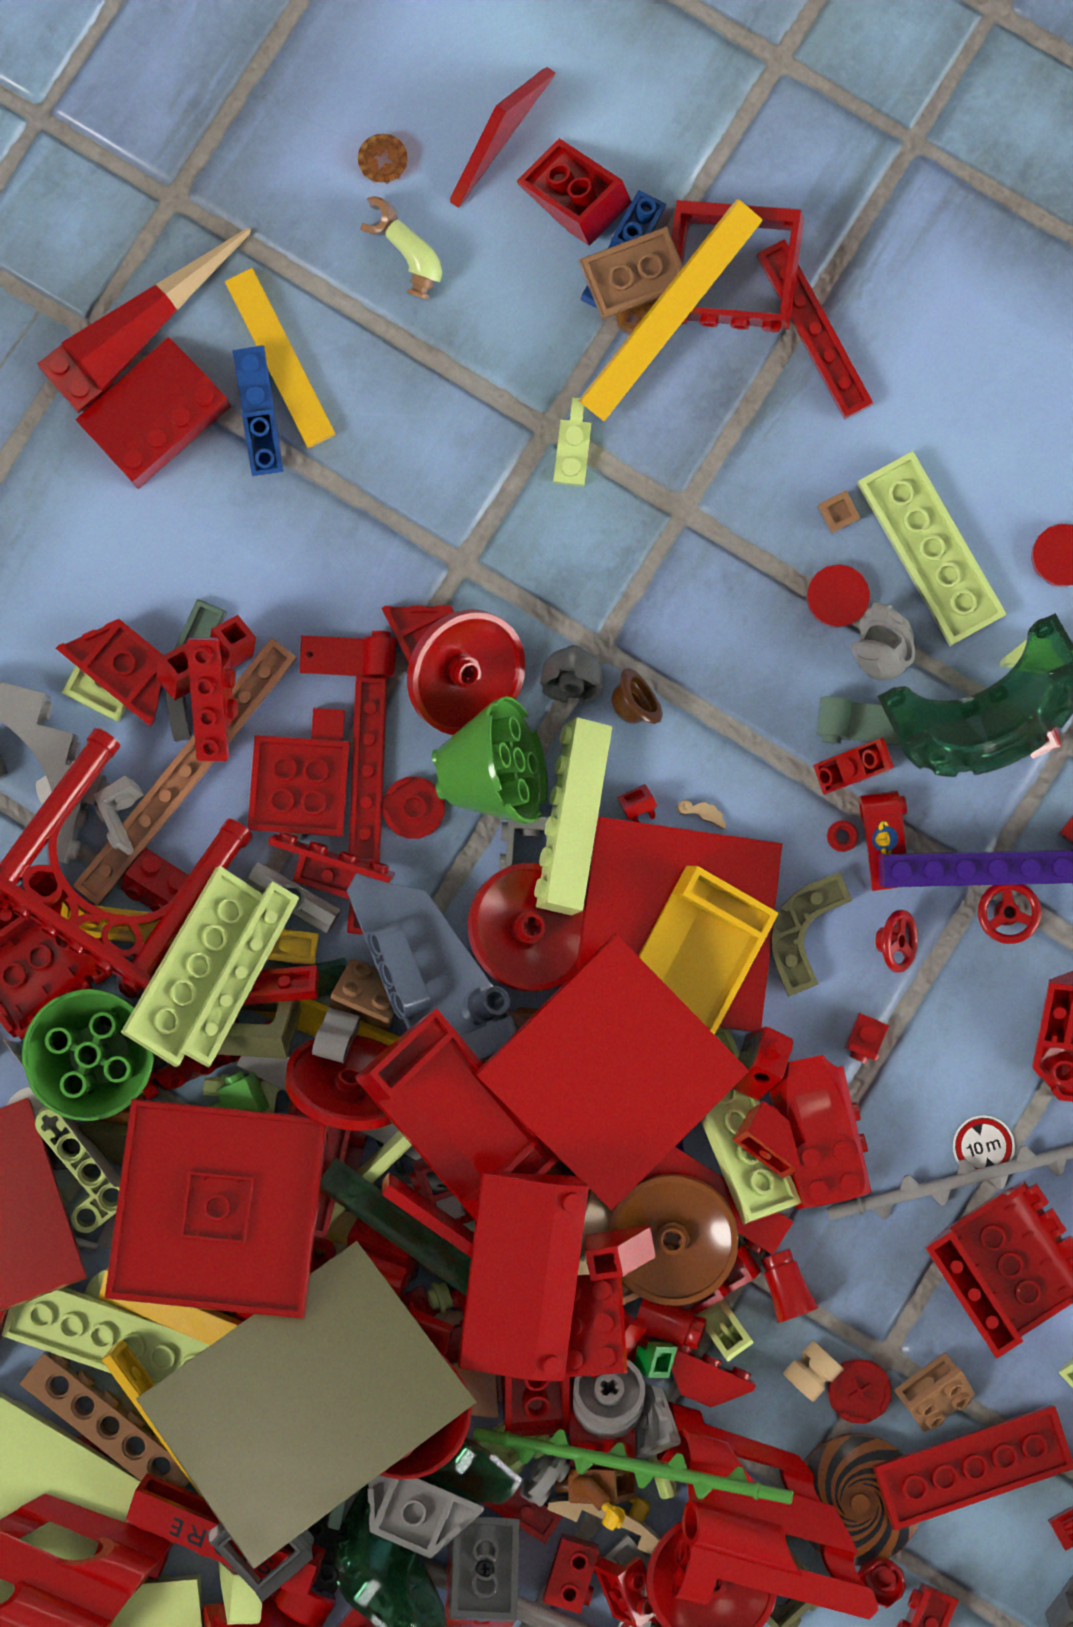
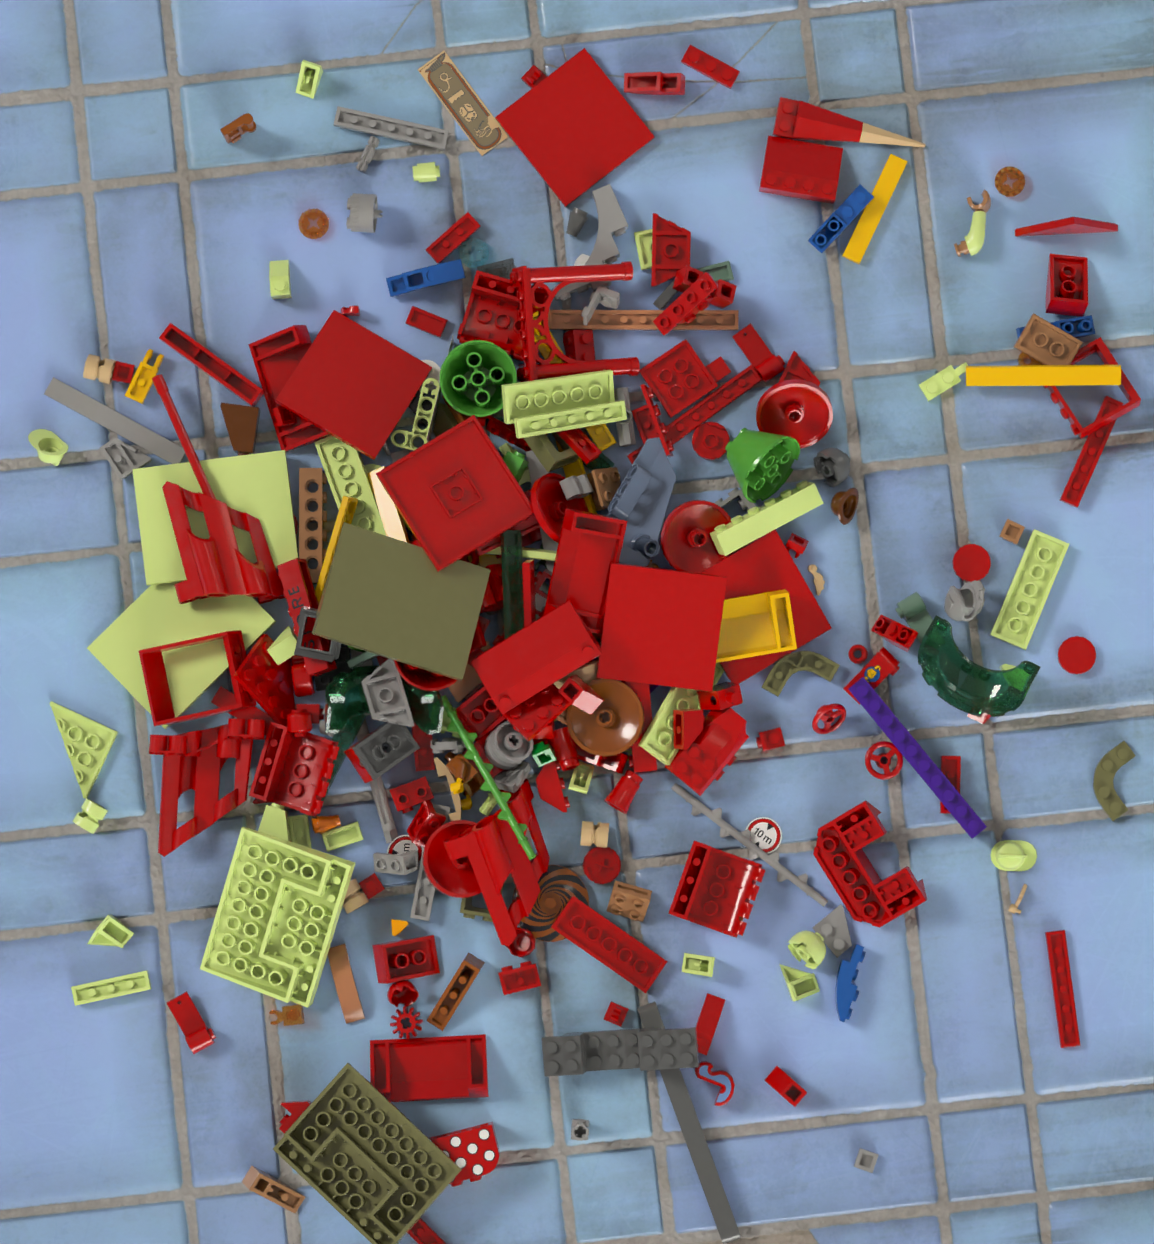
camera: 50 degrees right, 0 degrees up
yellowish green plate [427,1282,453,1314] -> none

